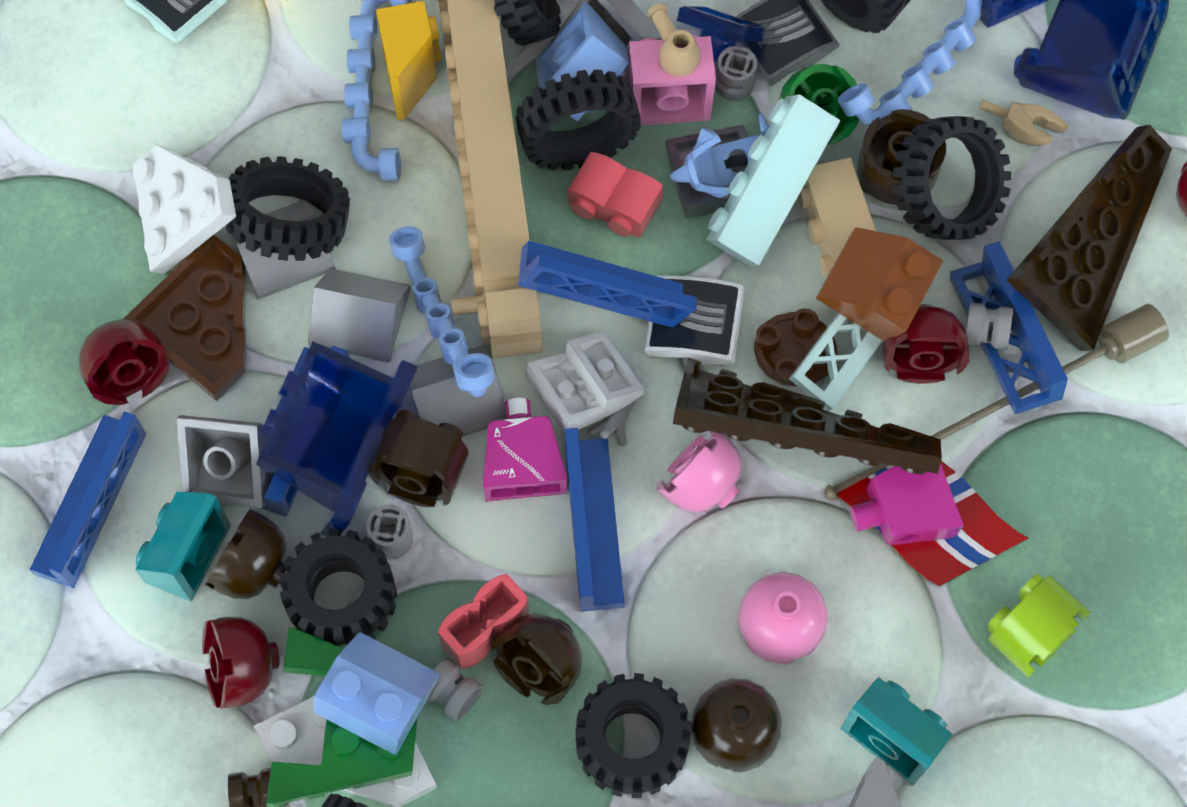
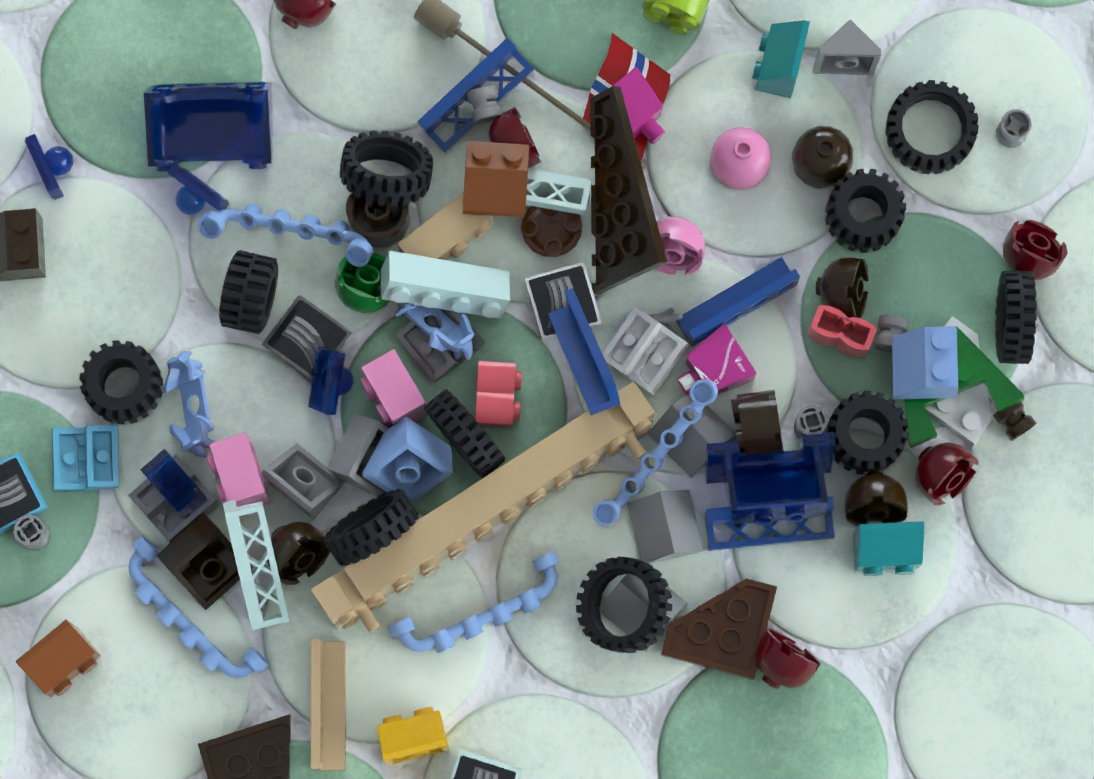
camera: 115 degrees left, 10 degrees up
blue fence [29,411,146,589] -> none
white plate [133,145,236,274] -> none
light grey slope [176,415,282,508] -> none
yellow slope [376,1,442,120] -> none
tan bar [647,3,700,77] -> none
light grey wheel [715,46,757,101] -> none
tan hand [979,99,1068,146] -> none
dark brown wing [1006,124,1172,351] -> none

